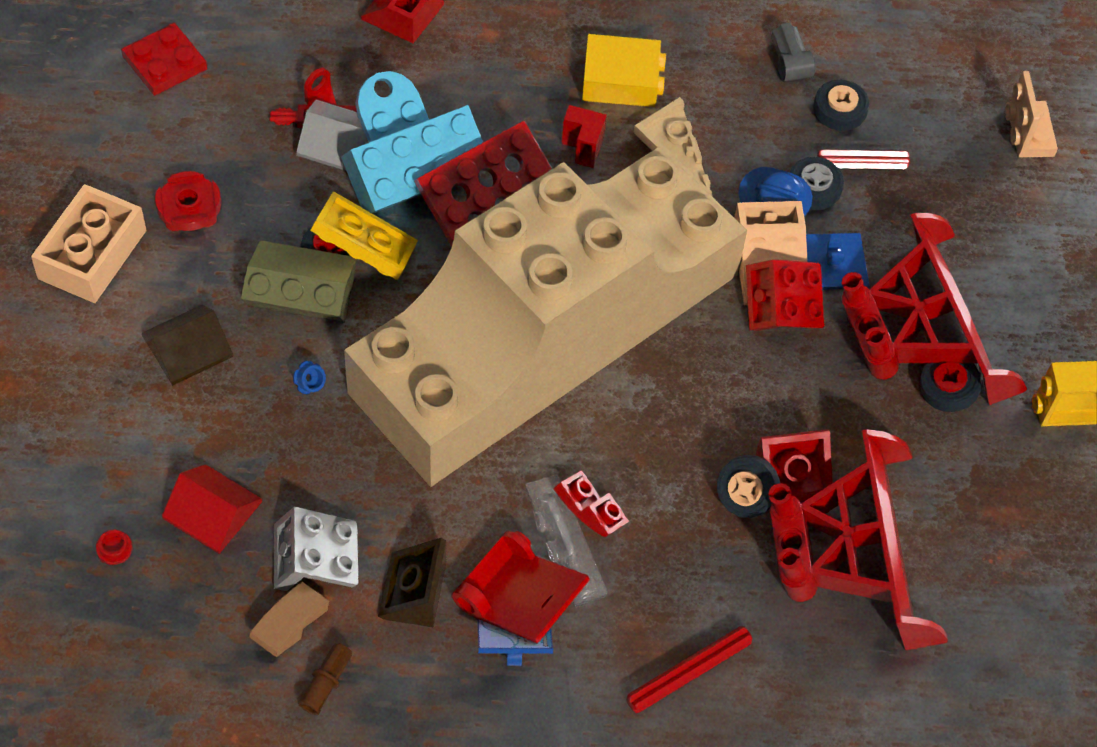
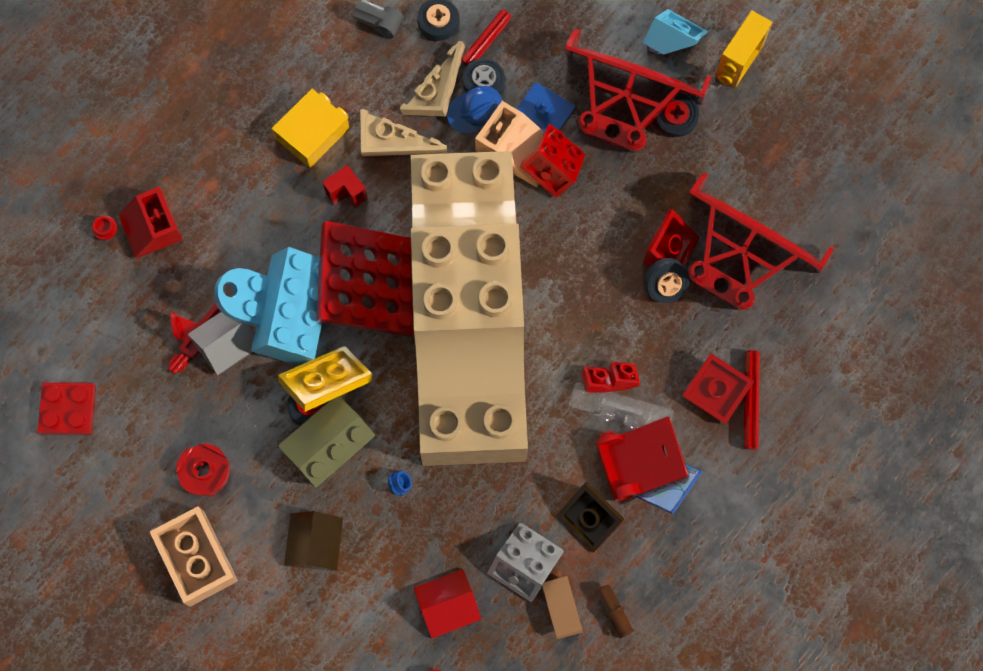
camera: 50 degrees left, 15 degrees up
none -> tan wing [400,41,465,116]
none -> medium azure slope [643,9,709,54]
none -> red plate [682,353,754,424]

